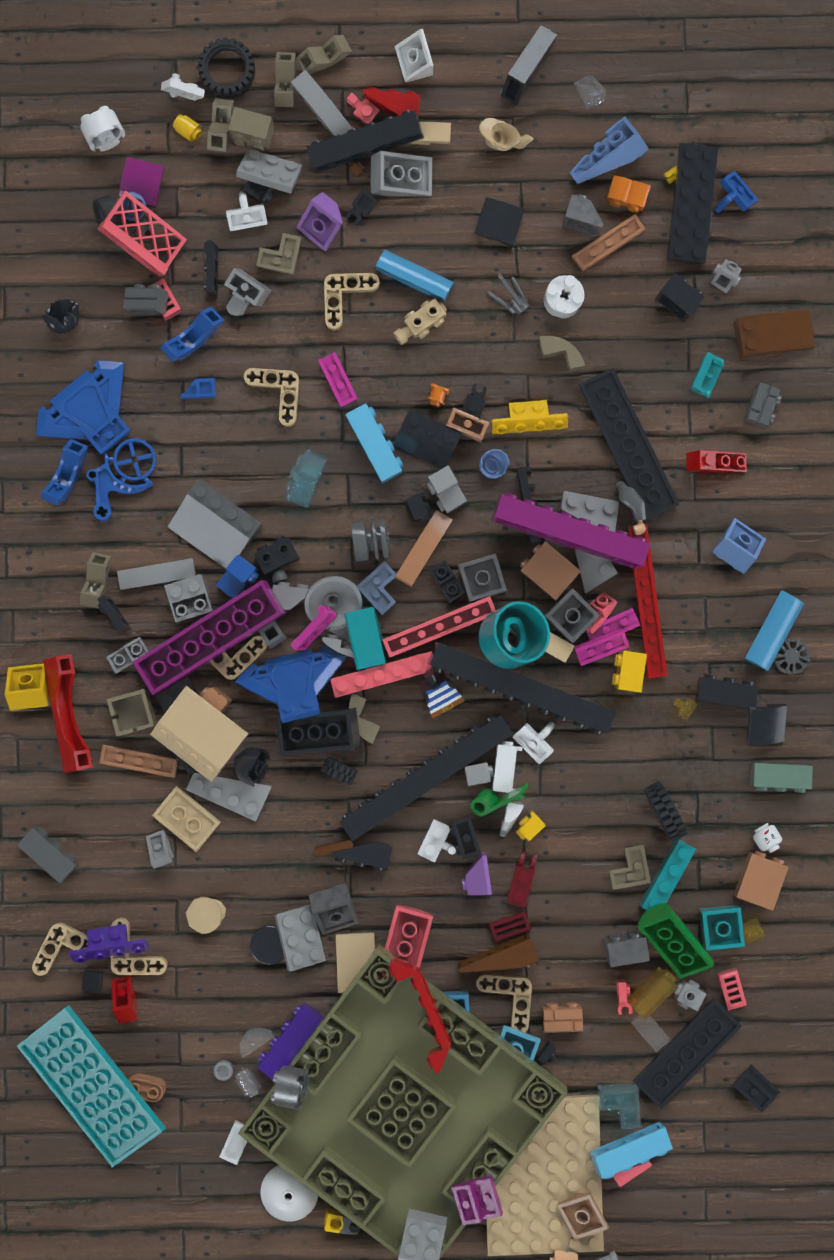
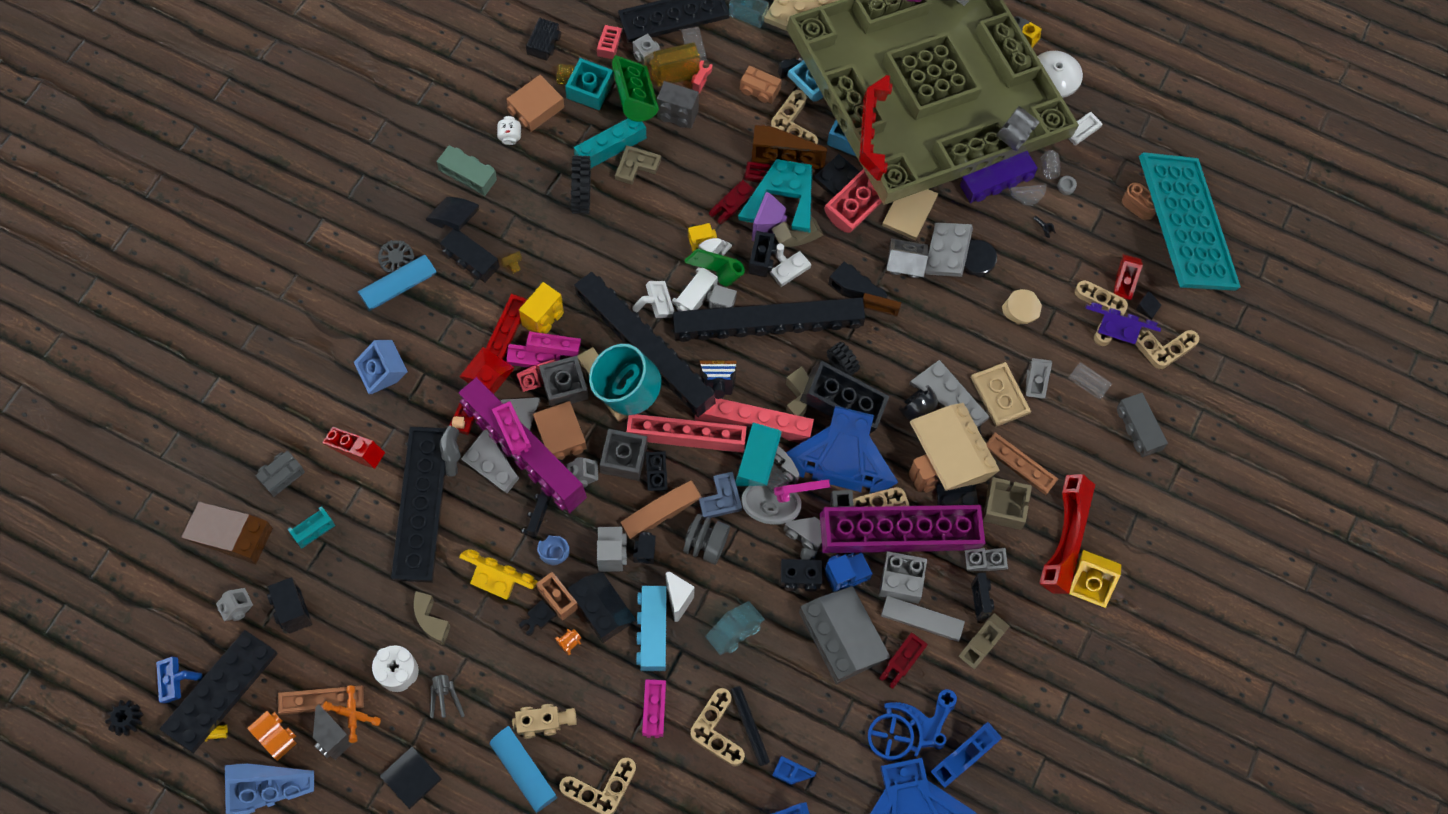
camera: 160 degrees left, 20 degrees down
none -> black gear [105,700,144,736]
none -> orange piece [323,685,381,743]
none -> red slope [460,347,514,394]
none -> dark pink hinge [492,401,531,456]
none -> black brick [526,17,561,61]
none -> light grey brick [567,458,598,487]
none -> white slope [666,572,694,622]
none -> black axle [731,686,770,766]
none -> teal wing [738,159,812,233]
none -> dark tan brick [772,216,823,247]
none -> black plate [814,154,860,197]
none -> dark red hinge [879,632,928,689]
none -> black hand [1033,216,1056,238]
none -> clear tile [1068,362,1112,400]

